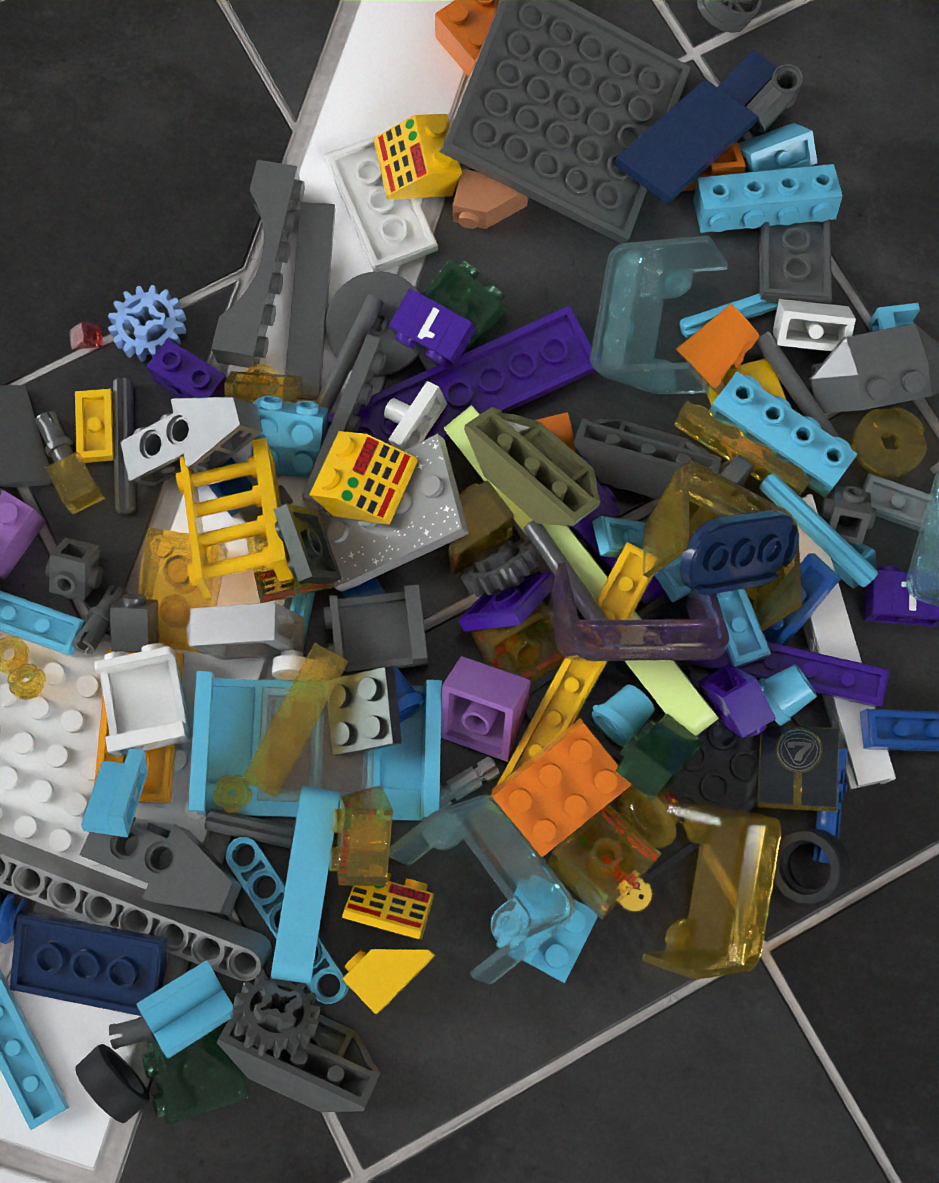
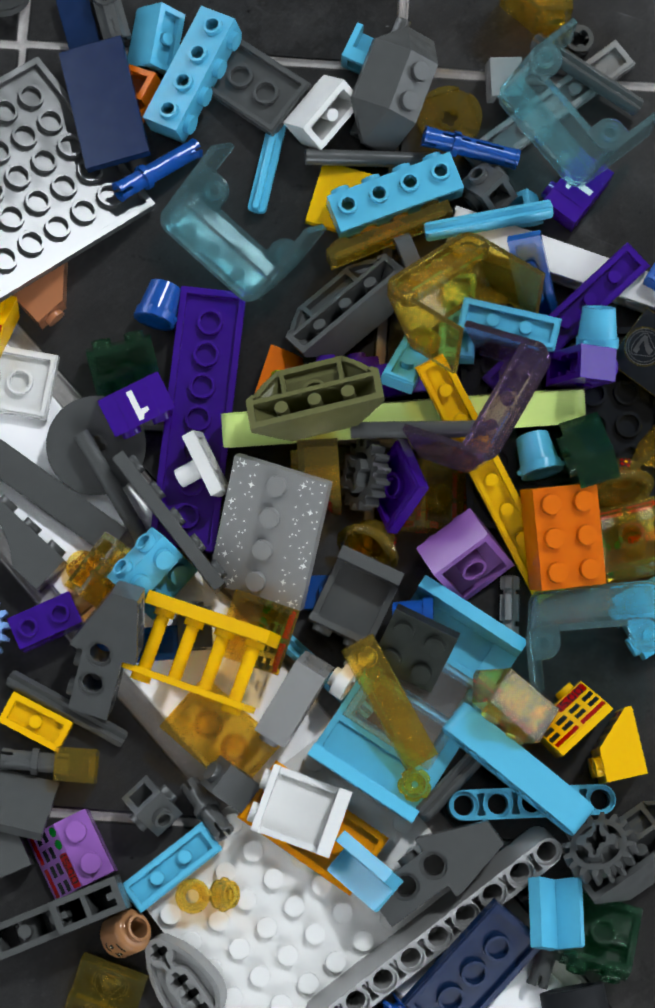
camera: 60 degrees left, 5 degrees up
pearl dark grey plate [273,504,342,584] -> none
yellow slope [309,431,418,525] -> none
orange slope [676,304,760,395] -> none
dark blue tile [680,510,799,595] -> none
none -> blue pin [112,138,203,202]
none -> blue piece [133,279,181,331]
none -> clear yellow hat [336,519,399,568]
none -> blue pin [421,125,521,170]

